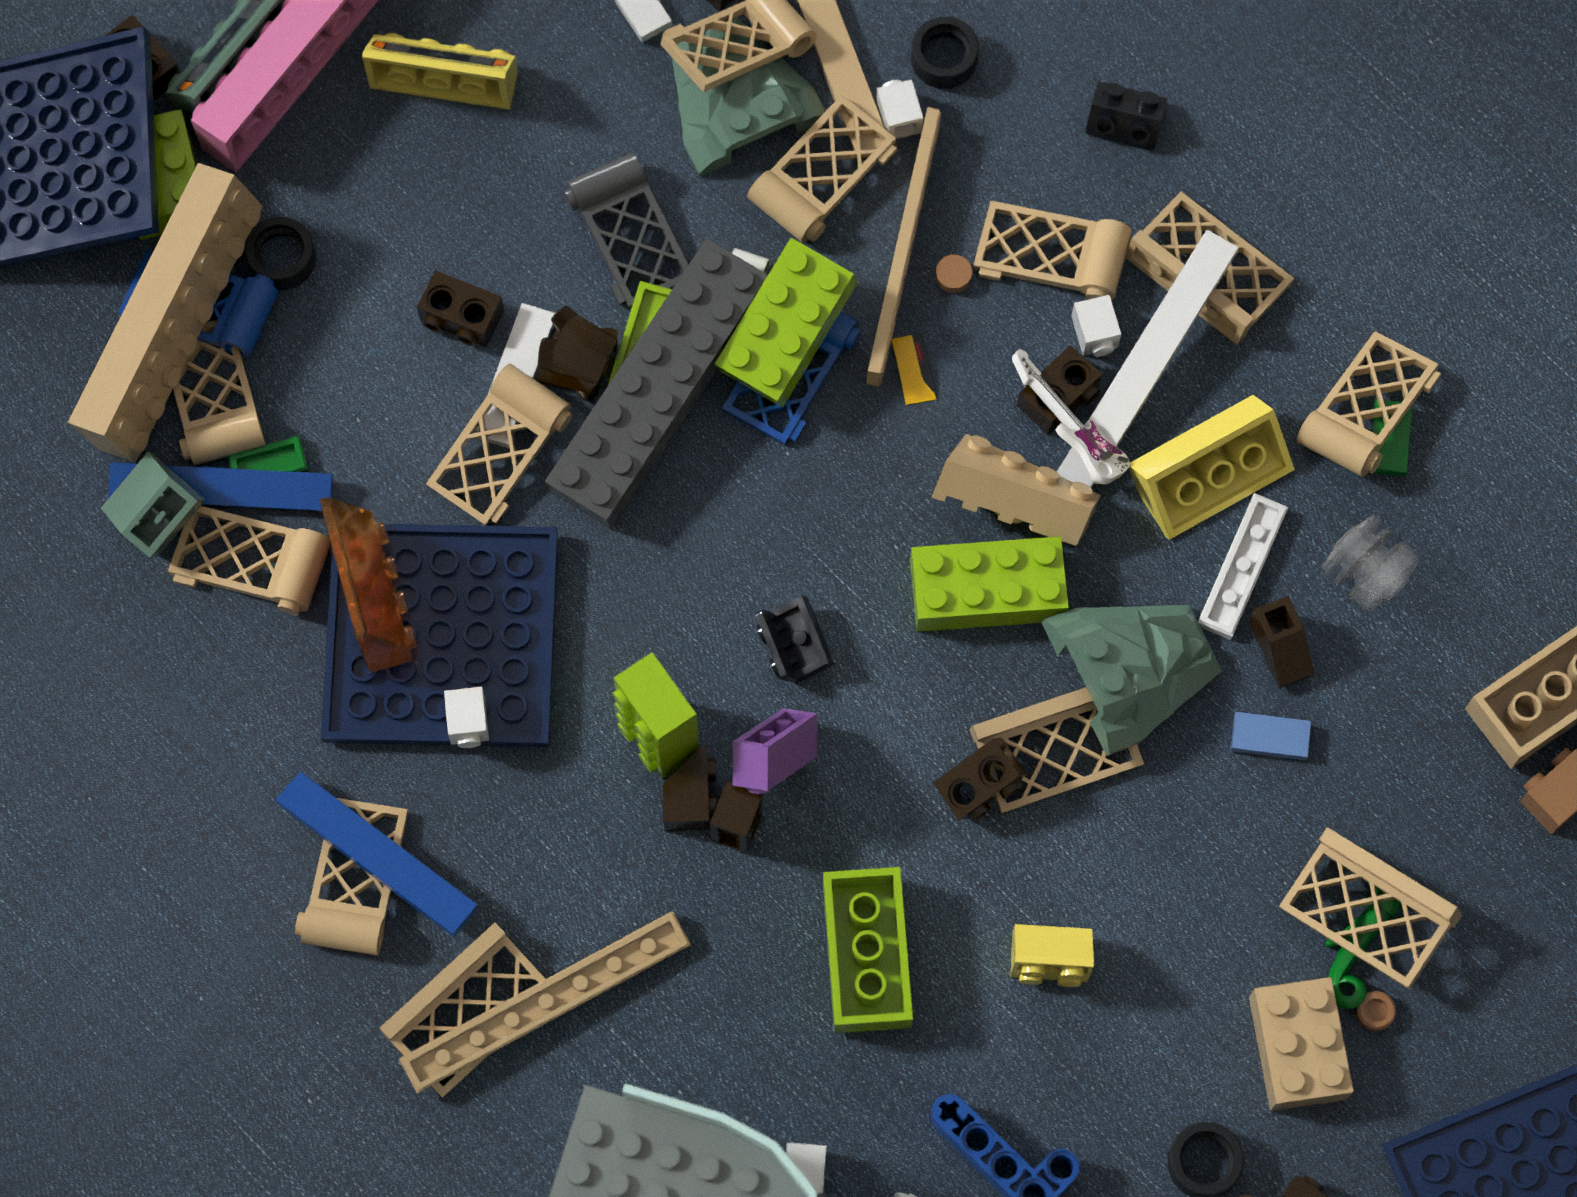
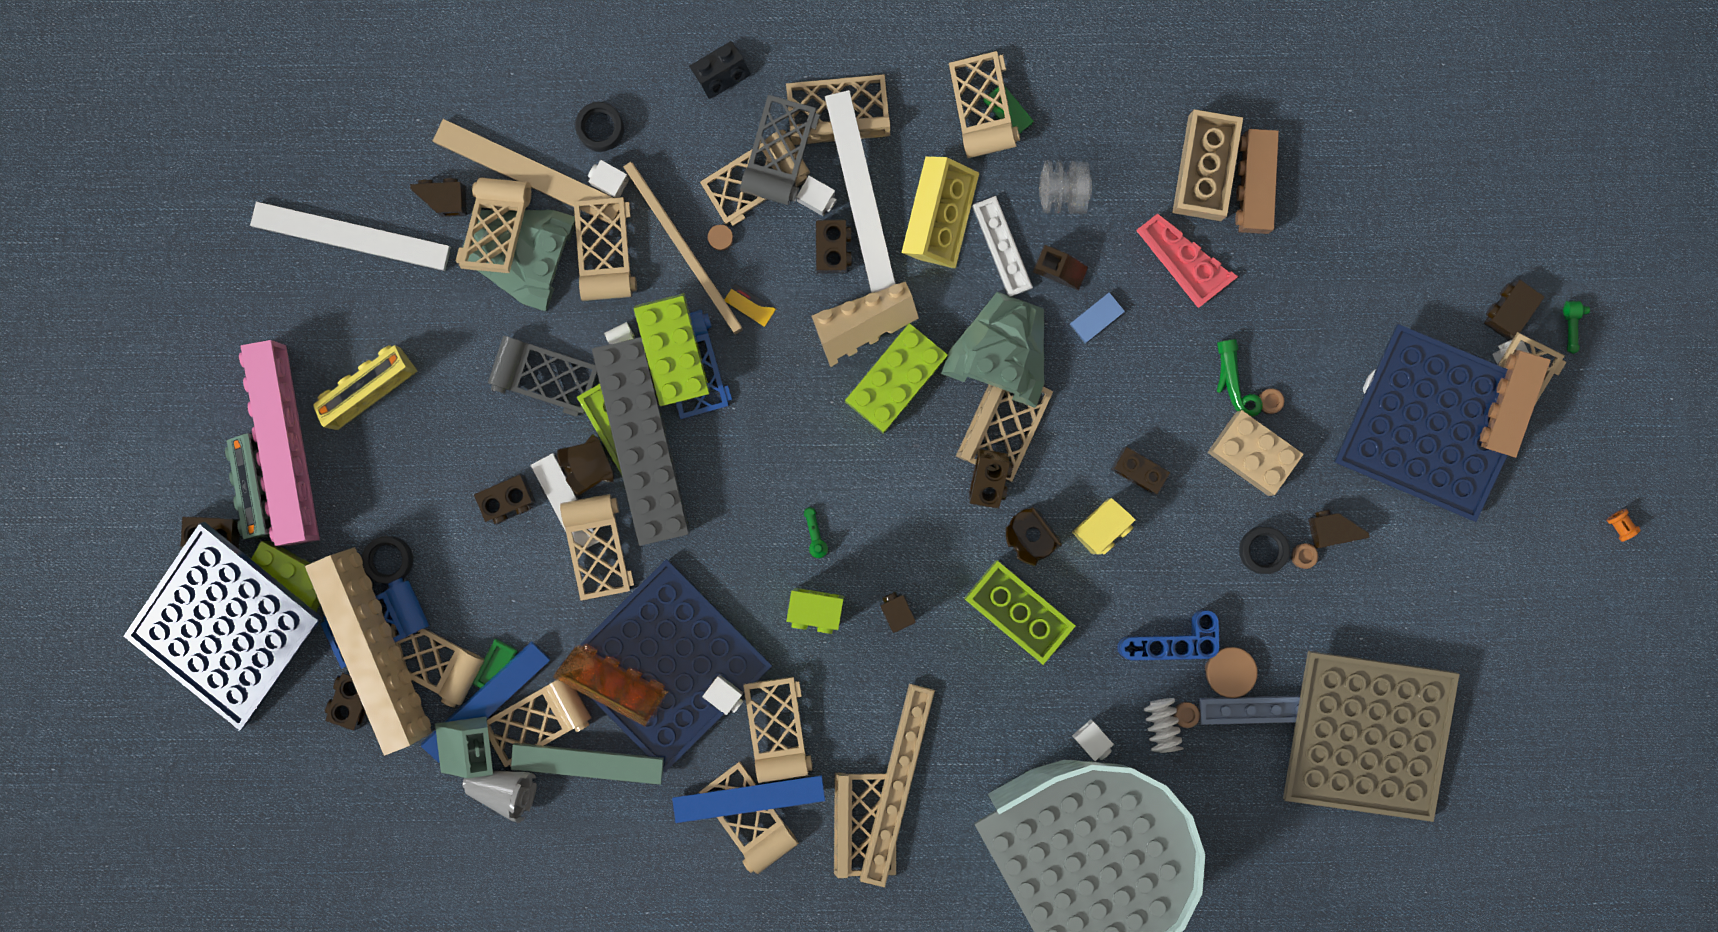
camera: 45 degrees left, 15 degrees up
dark brown slope [662,747,717,831] -> none
medium lavender brick [733,708,817,794] -> none
black bracket [755,595,834,684] -> none
white piece [1012,349,1130,484] -> none
tan fence [1279,827,1462,990] -> none
none -> dark brown brick [325,671,366,731]
none -> light grey cone [462,771,537,823]
none -> sand green tile [511,743,664,785]
none -> dark grey piece [740,95,820,205]
none -> tan piece [744,677,813,783]
none -> green piece [804,507,828,559]
none -> dark brown piece [1006,507,1062,566]
none -> dark brown brick [1110,447,1170,495]
none -> coral wing [1136,213,1238,308]

